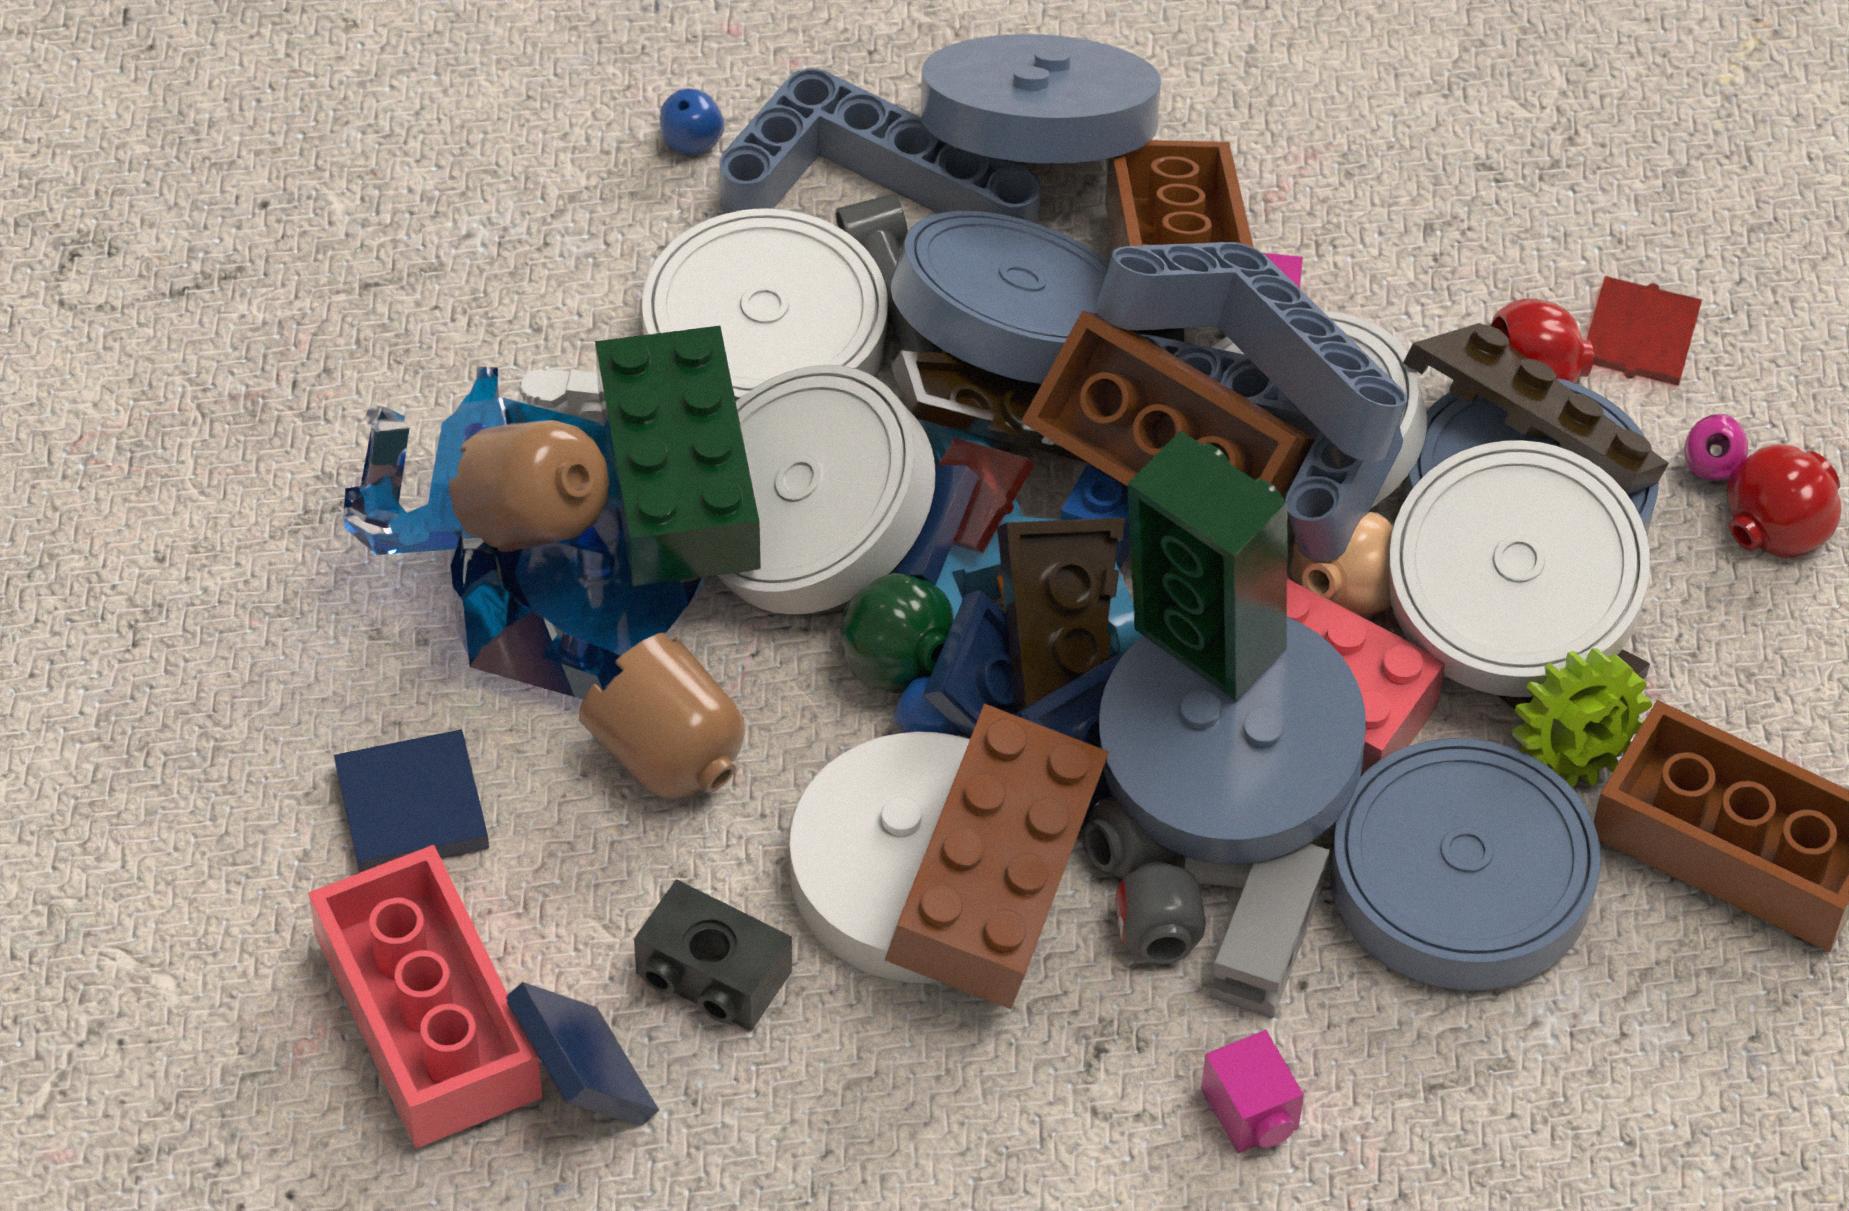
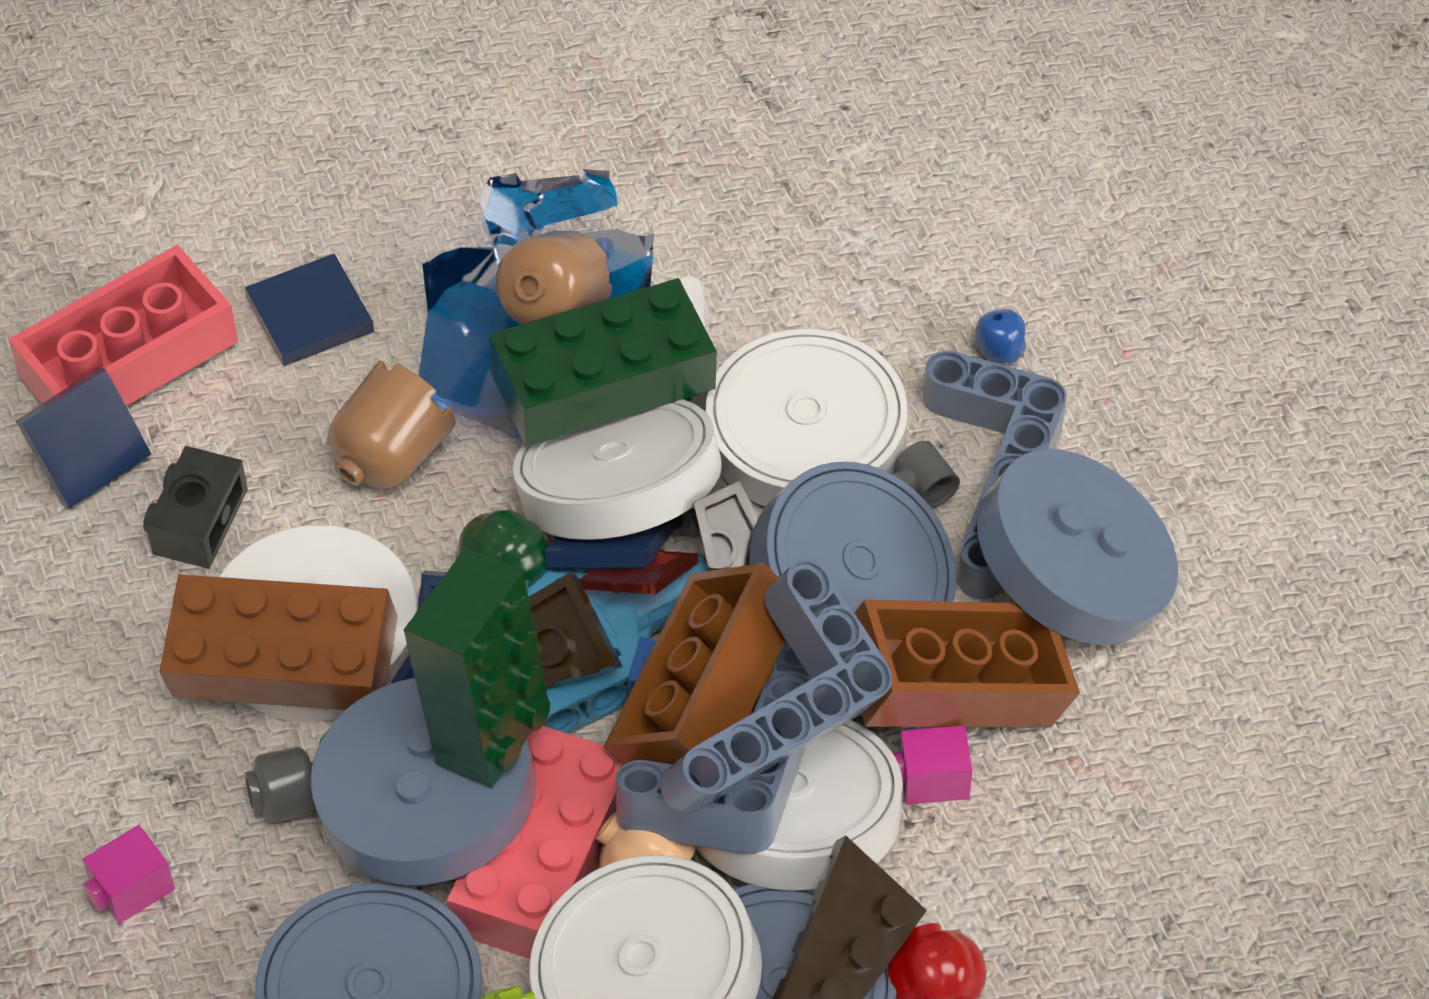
camera: 80 degrees right, 0 degrees up
light grey piece [1210,843,1330,1018] -> none

